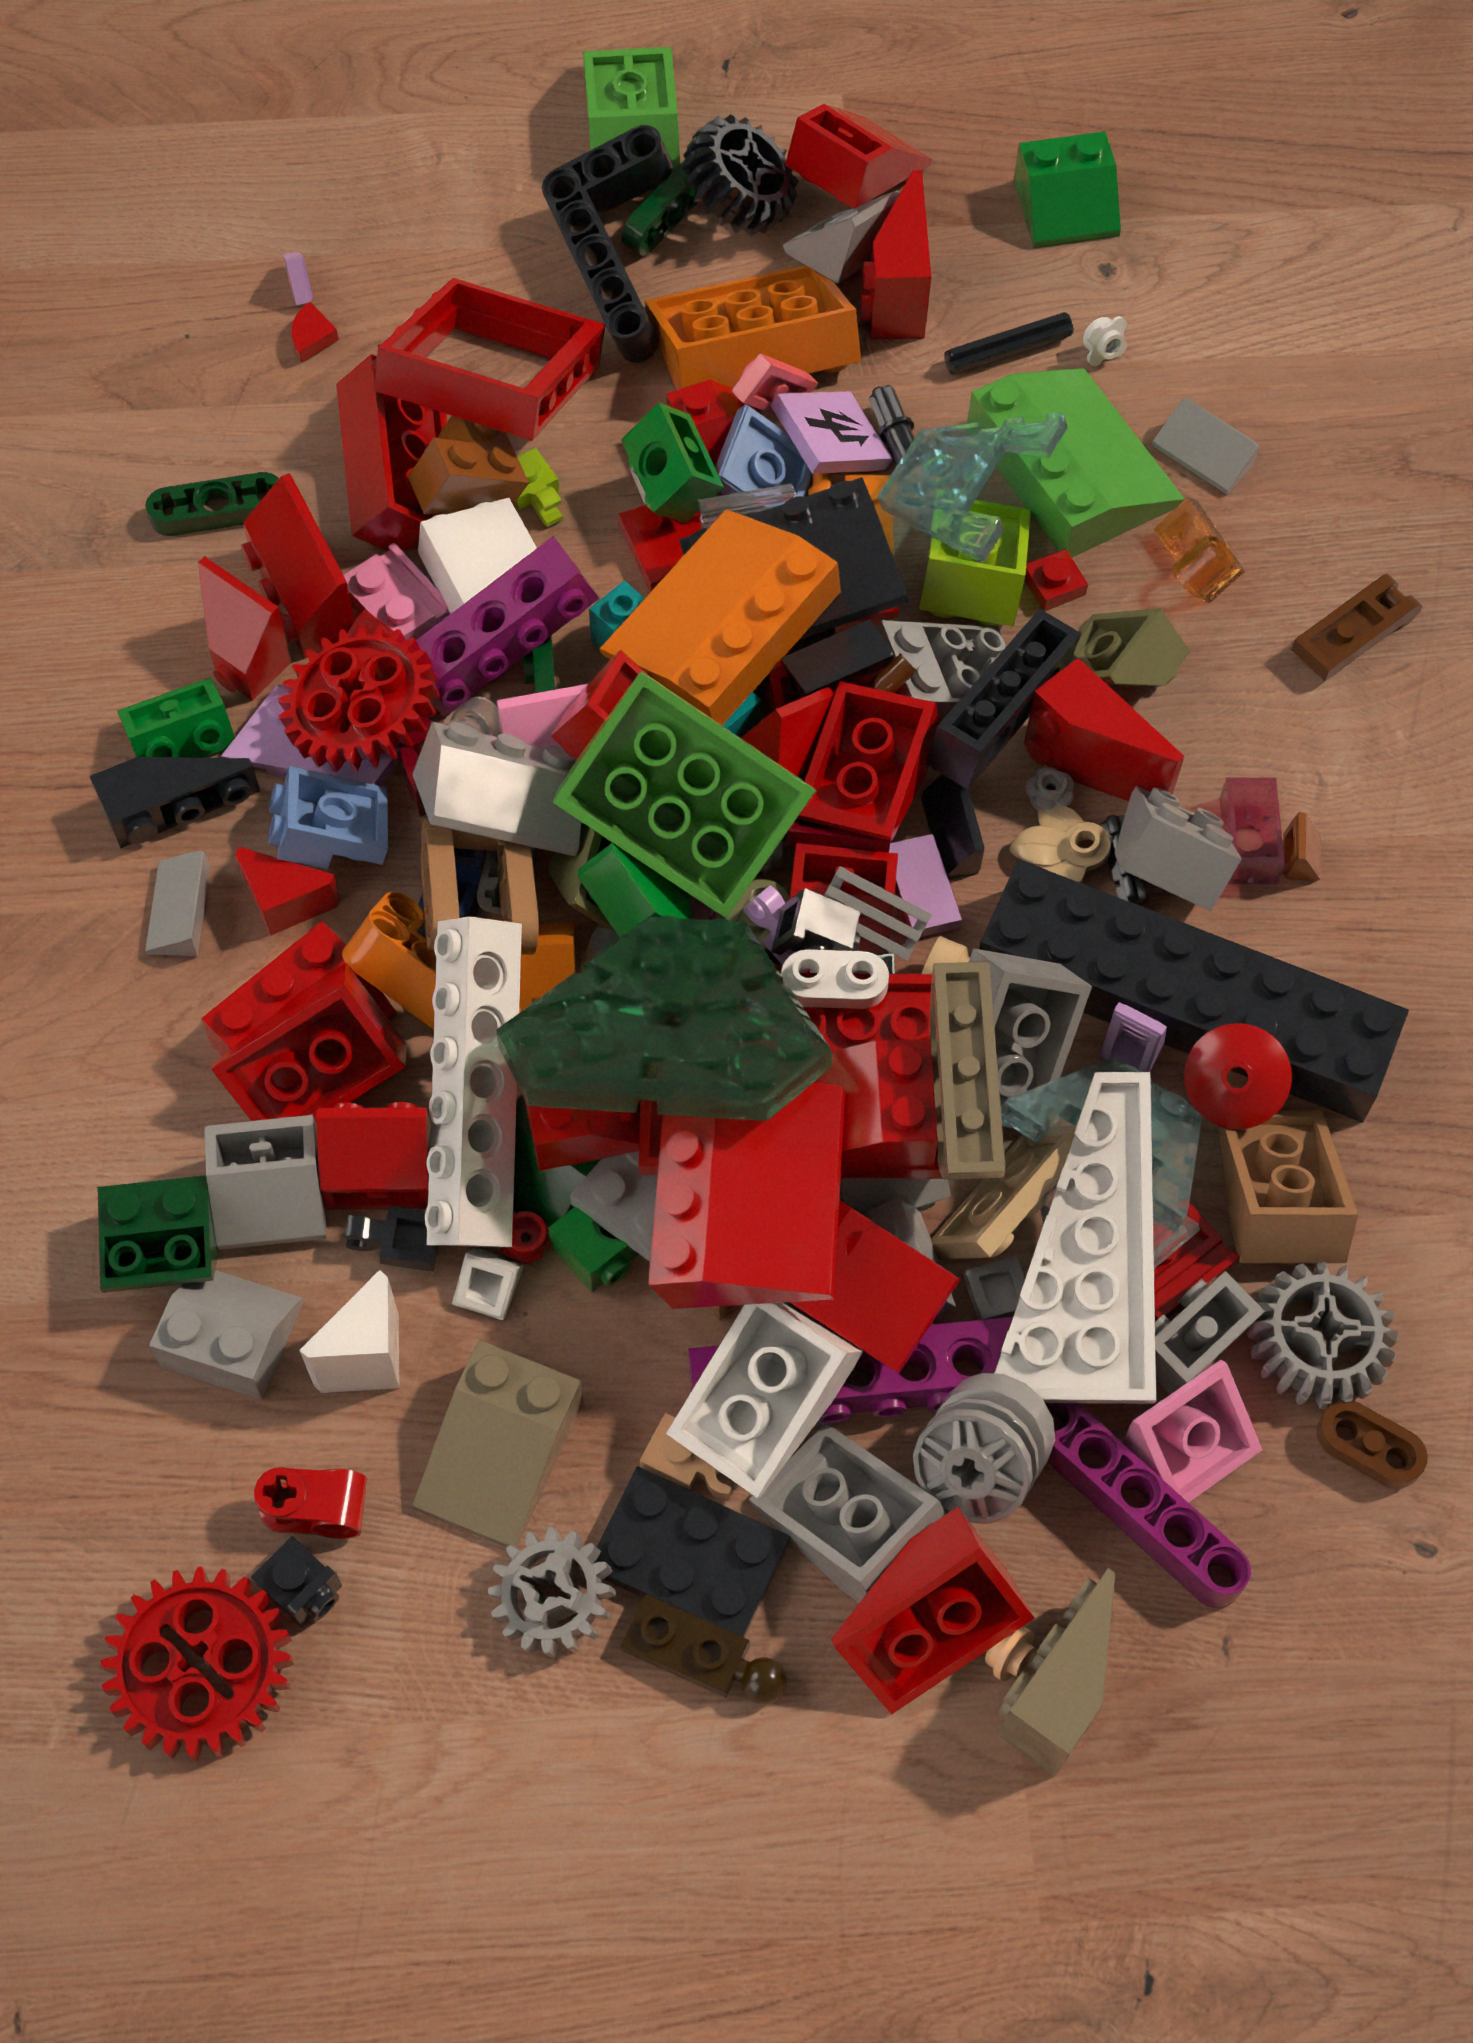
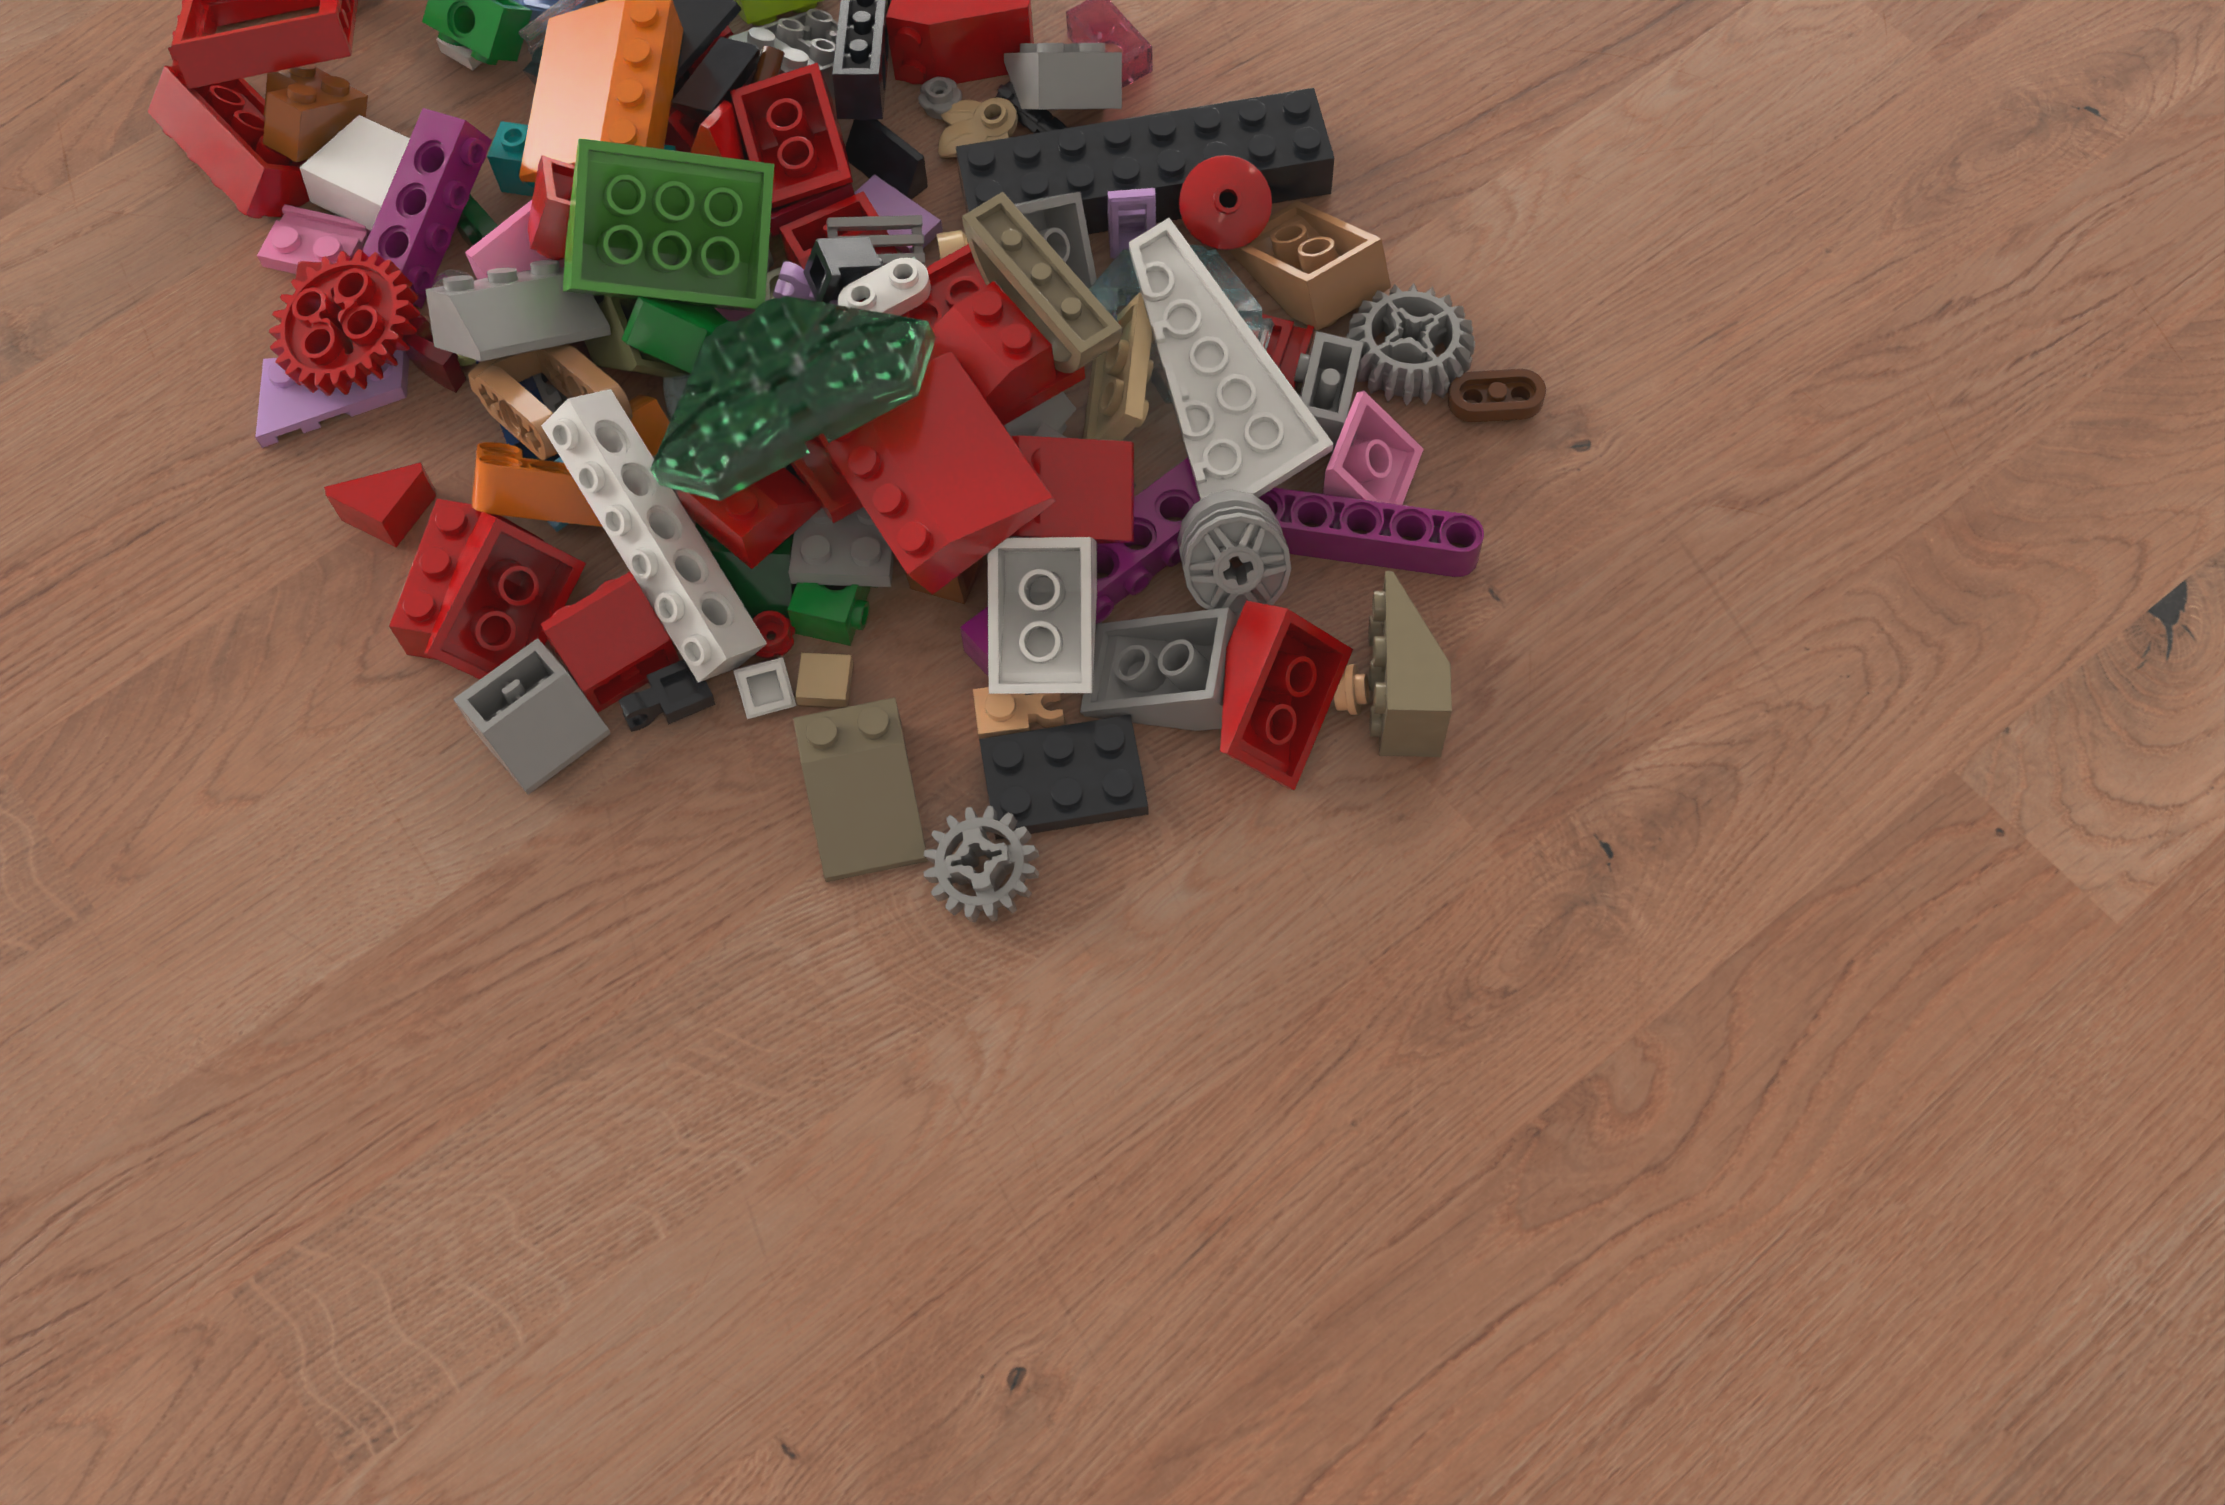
camera: 30 degrees left, 0 degrees up
black slope [89,757,260,849] -> none
dark green slope [97,1175,219,1293] -> none
red gear [100,1566,294,1761] -> none
green bracket [117,677,235,758] -> none
dark green beam [145,472,279,536] -> none
light grey slope [145,851,210,957] -> none
light grey slope [149,1270,304,1400] -> none
red slope [198,556,292,701] -> none
red slope [241,473,355,659] -> none
black bracket [251,1536,342,1628] -> none
red piece [254,1467,367,1539] -> none
medium blue plate [268,766,388,870] -> none
lavender tile [282,251,313,305] -> none
red tile [291,301,339,362] -> none
white slope [300,1270,400,1393] -> none
lime plate [515,448,564,527] -> none
red wing [618,498,720,592] -> none
dark brown plate [621,1594,787,1705] -> none
light grey plate [963,1256,1025,1320] -> none
dark orange slope [1283,812,1321,881] -> none
none -> tan tile [795,652,853,707]

